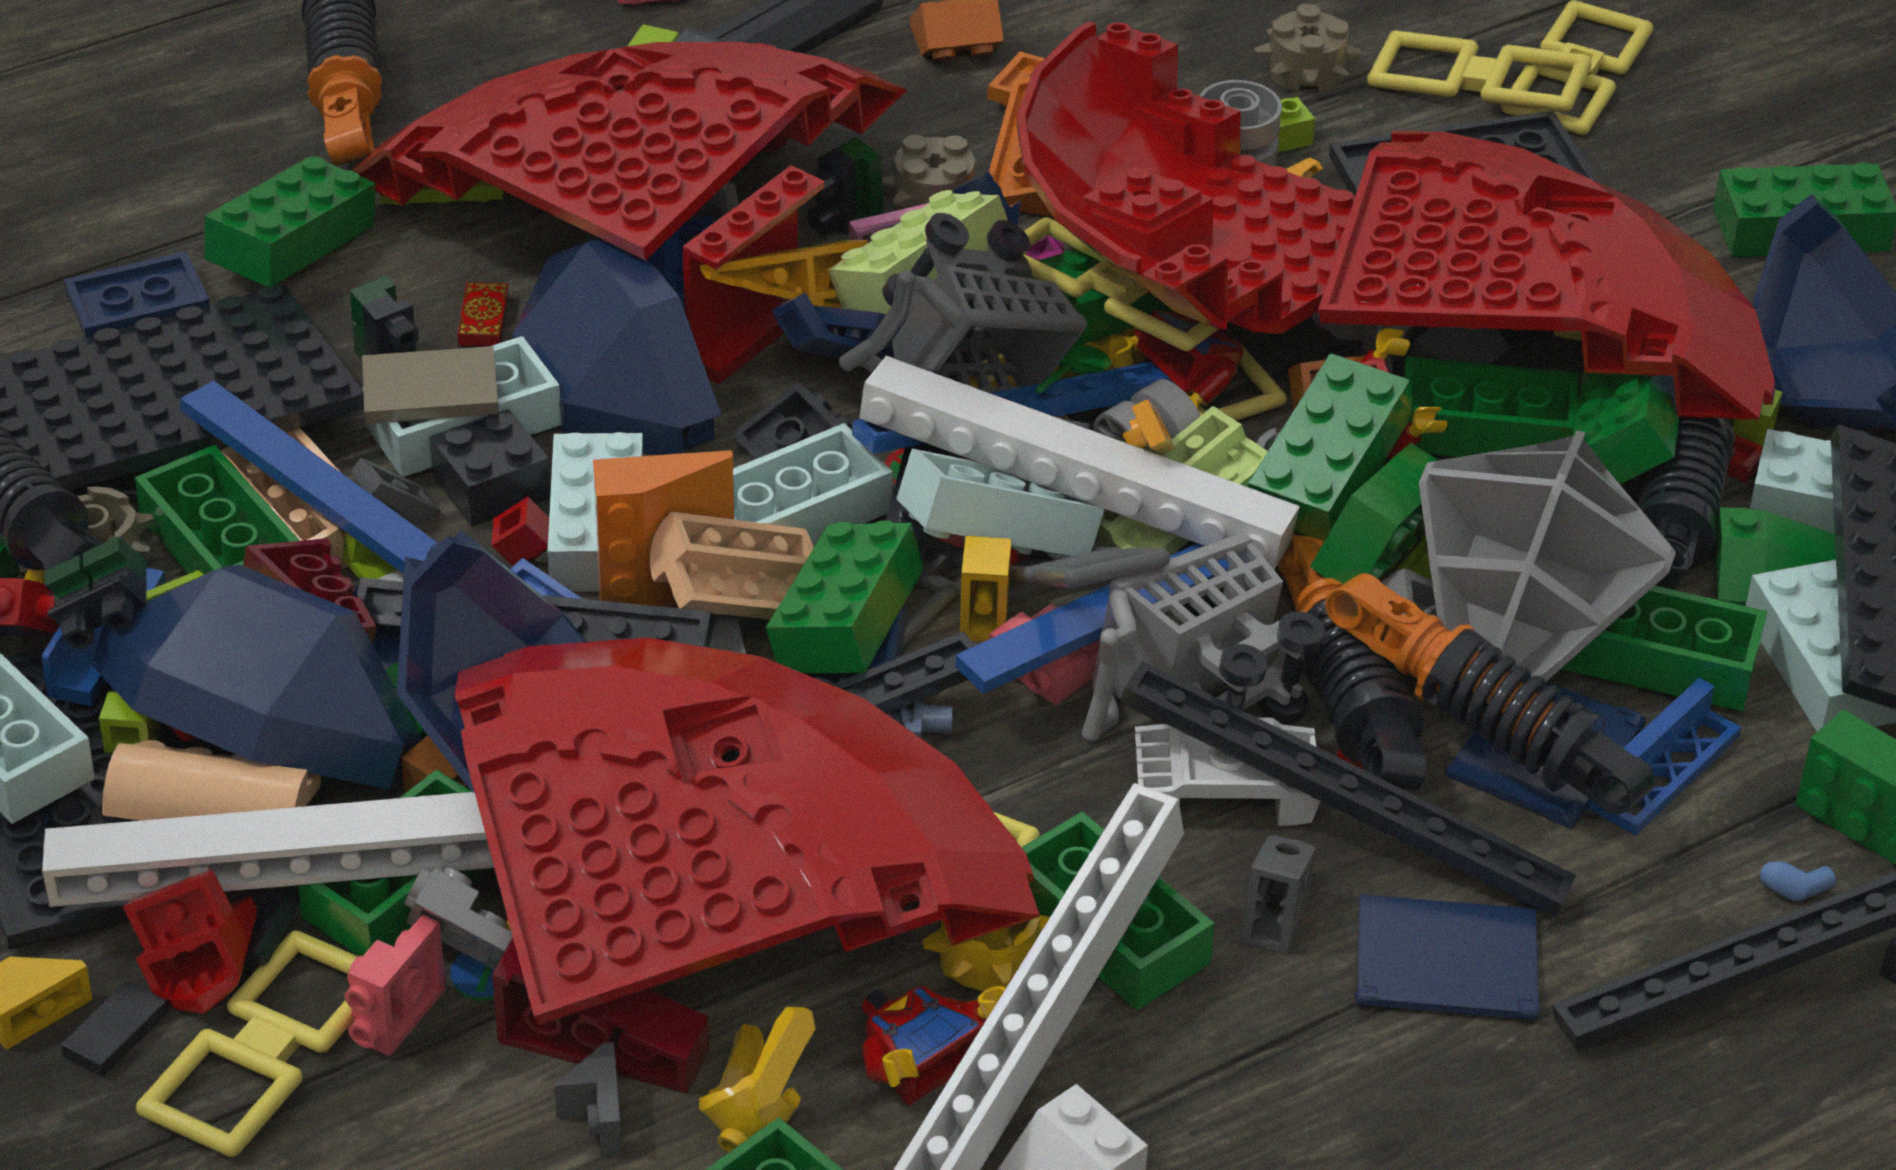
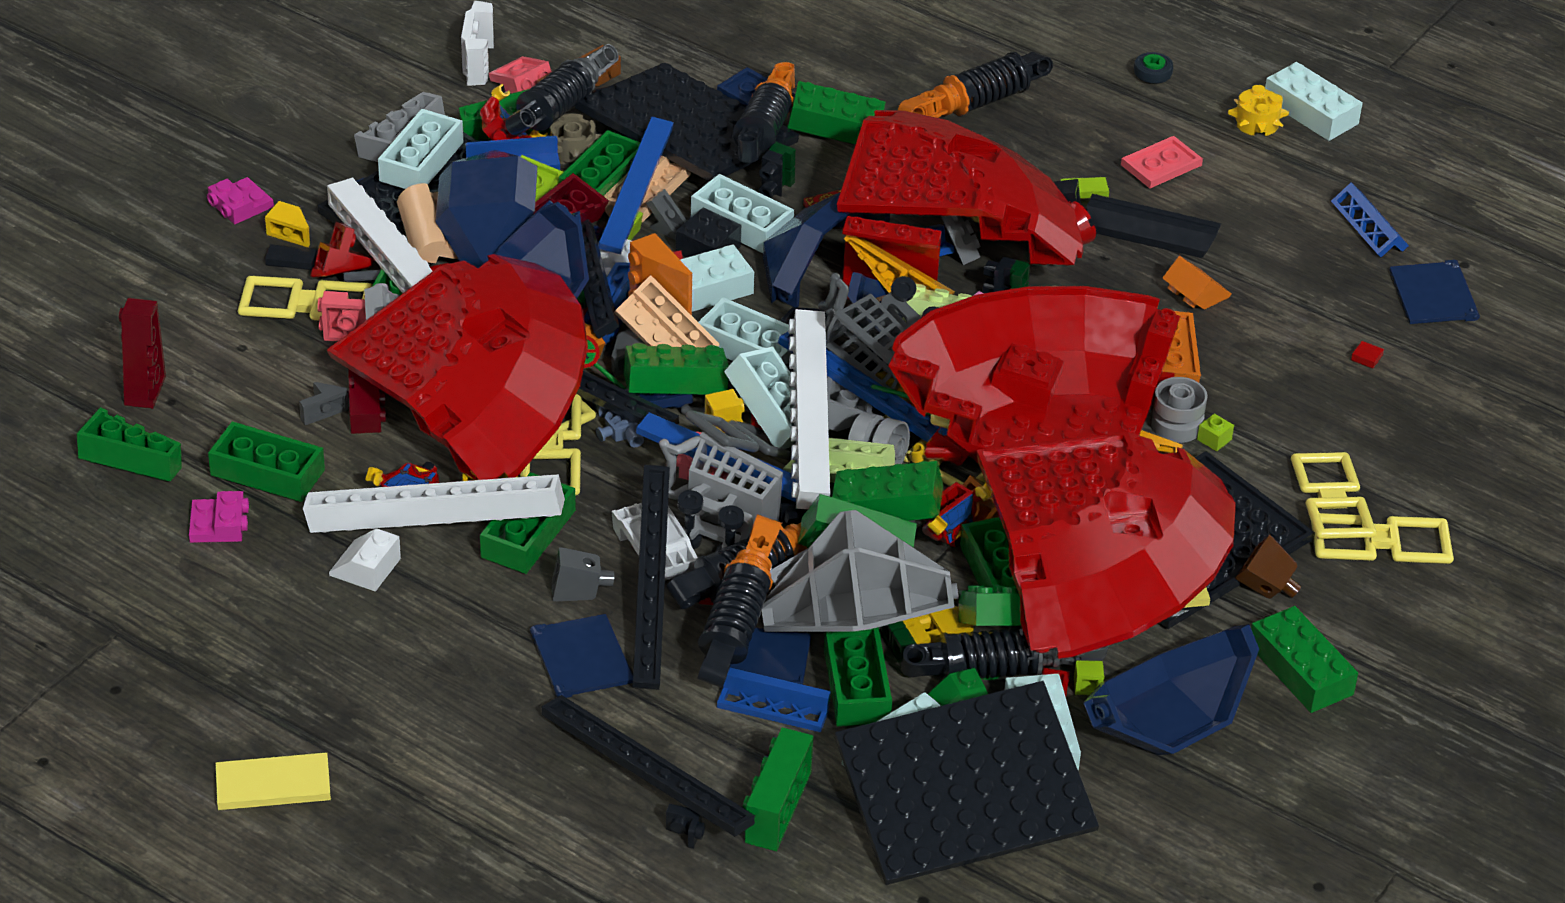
camera: 65 degrees right, 0 degrees up
black hips [44,536,147,650] -> none
dark tan tile [362,346,499,424] -> none
yellow piece [698,1007,815,1153] -> none
light orange plate [1123,399,1176,455] -> none
dark tan brick [1254,4,1361,92] -> none
medium blue arm [1760,861,1836,902] -> none
none -> black piece [733,62,795,163]
none -> reddish brown torso [1235,535,1301,599]

